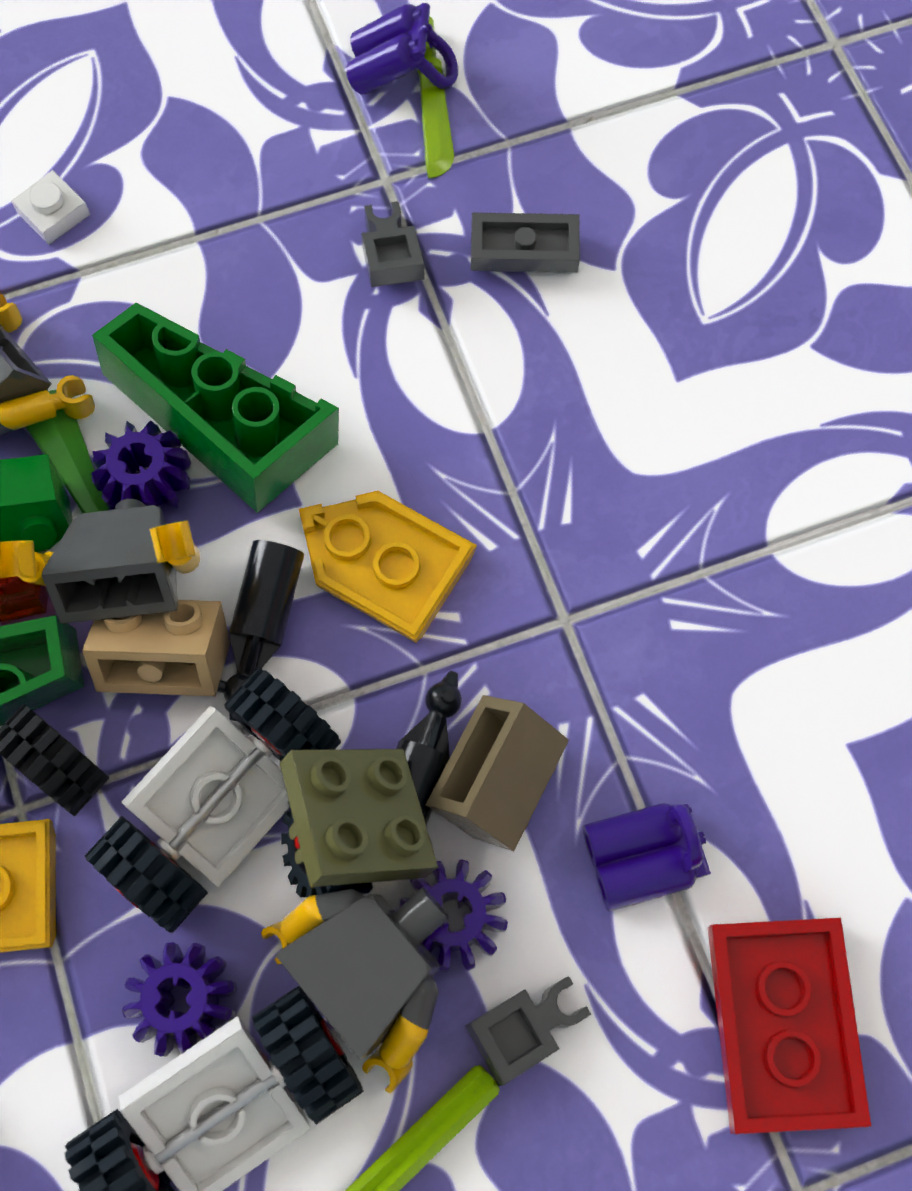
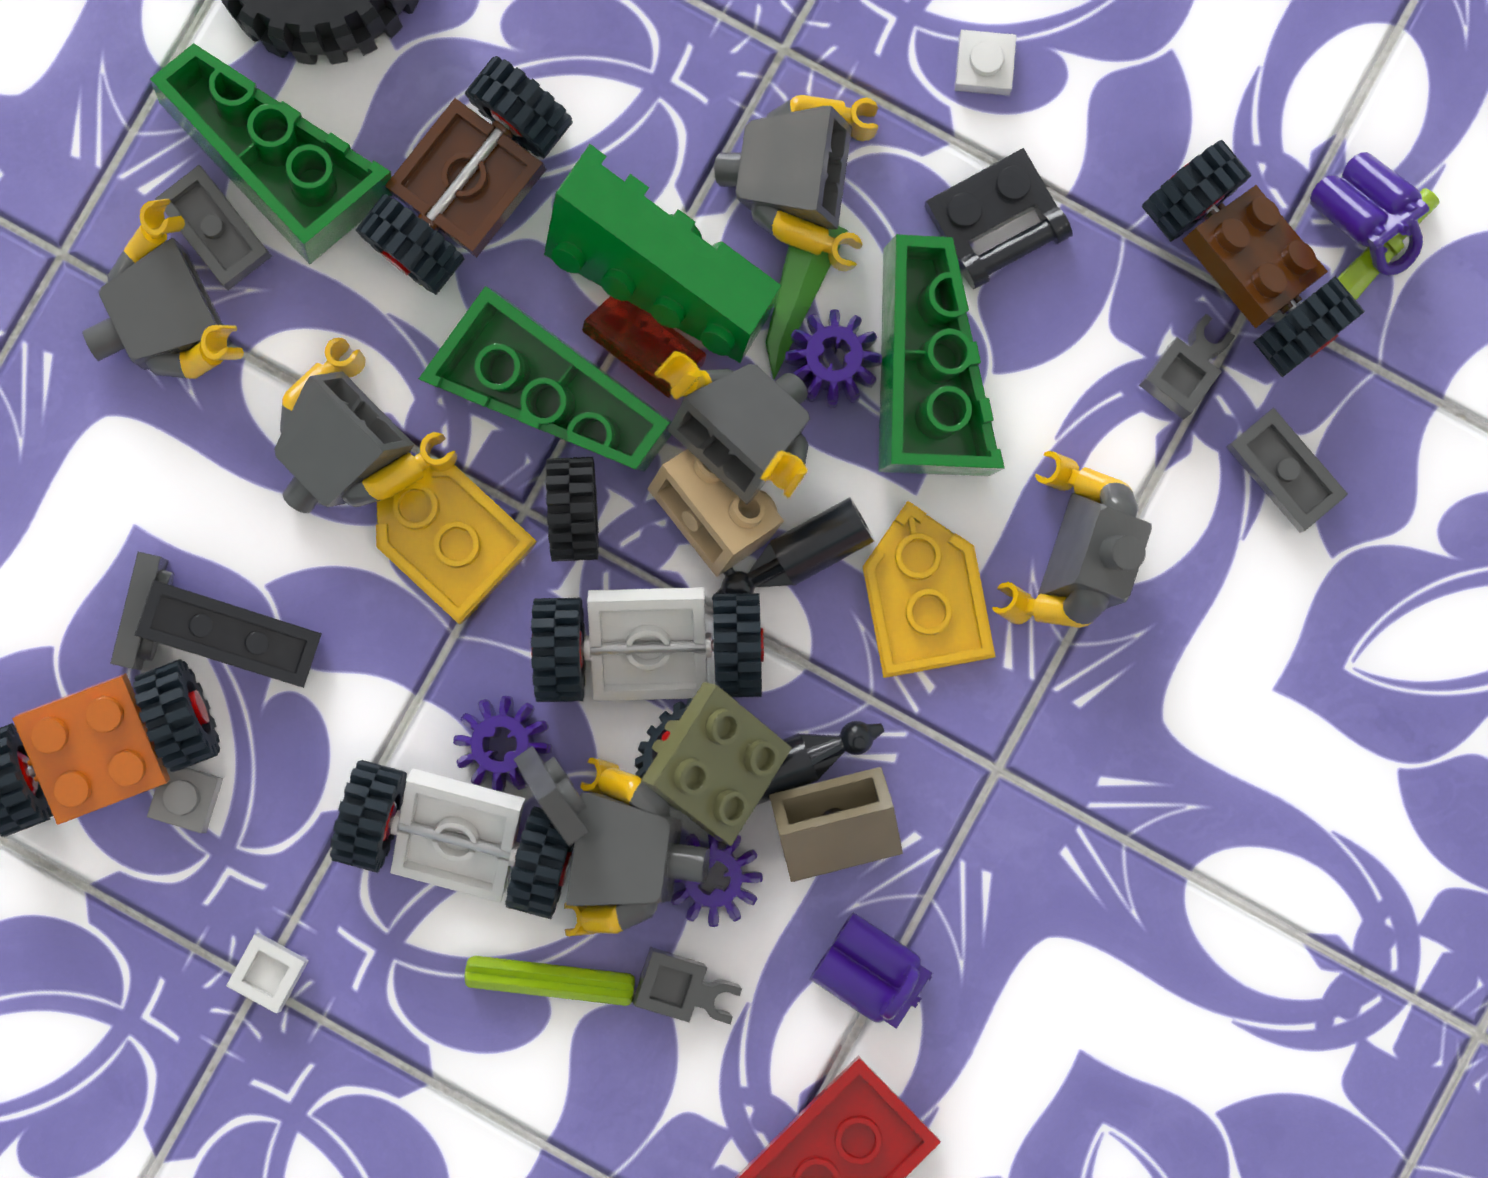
camera: 50 degrees right, 15 degrees up
none -> dark grey plate [514,746,589,846]
none -> black plate [924,148,1073,289]
none -> dark grey torso [992,451,1152,628]
none -> plate [1141,140,1365,377]

